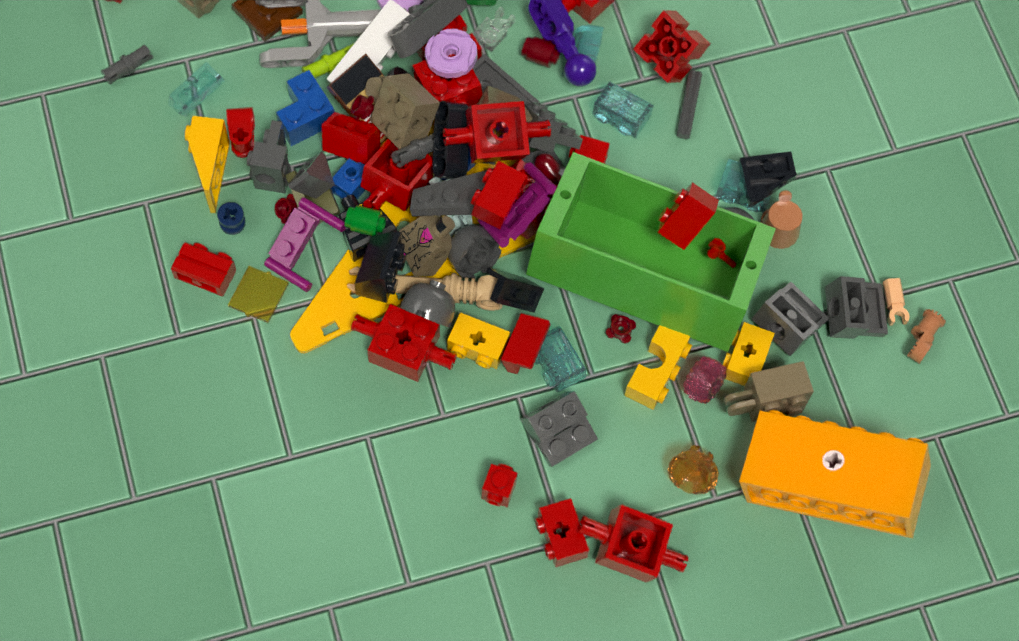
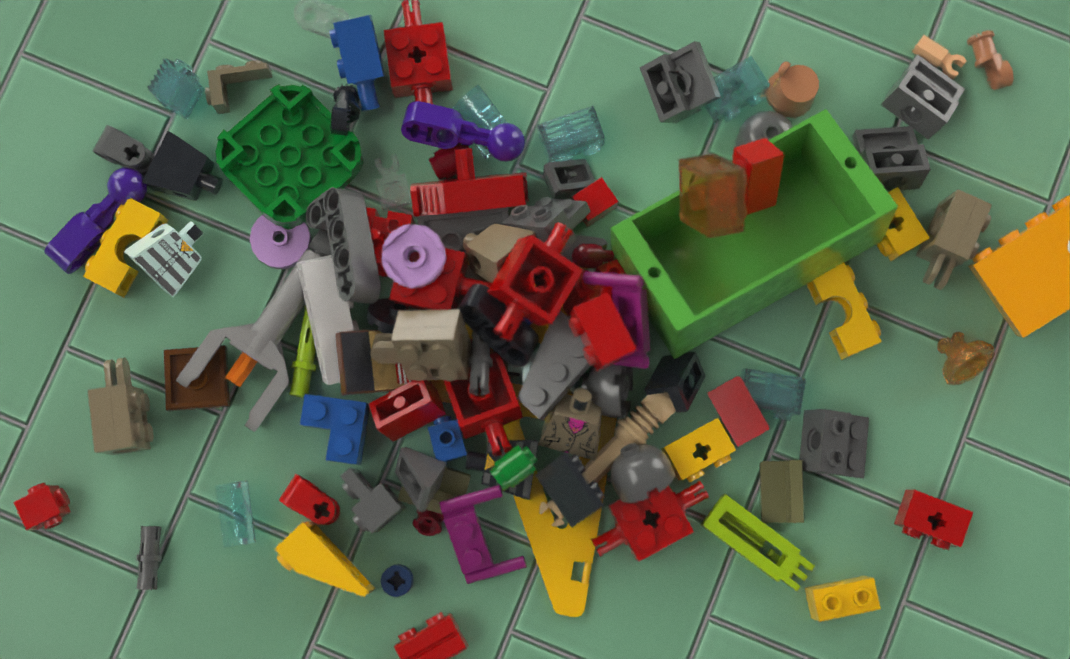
camera: 50 degrees left, 15 degrees up
clear yellow piece [228,266,289,323] -> none
dark red plate [350,95,374,121] -> none
red brick [481,464,518,508] -> none
red brick [577,504,688,583] -> none
dark red plate [606,314,636,344] -> none
red brick [633,10,711,83] -> none
dark grey axle [676,70,702,140] -> none
clear pink gear [683,356,727,404] -> none
red hand [708,238,736,268] -> none
black wing [738,151,797,207] -> none
none -> red piece [410,148,529,217]
none -> dark grey slope [543,158,595,199]
none -> dark grey brick [639,41,721,123]
none -> clear orange brick [679,153,747,238]
none -> lime hinge [700,494,815,591]
none -> olive panel [759,460,804,523]
none -> yellow brick [804,576,881,622]

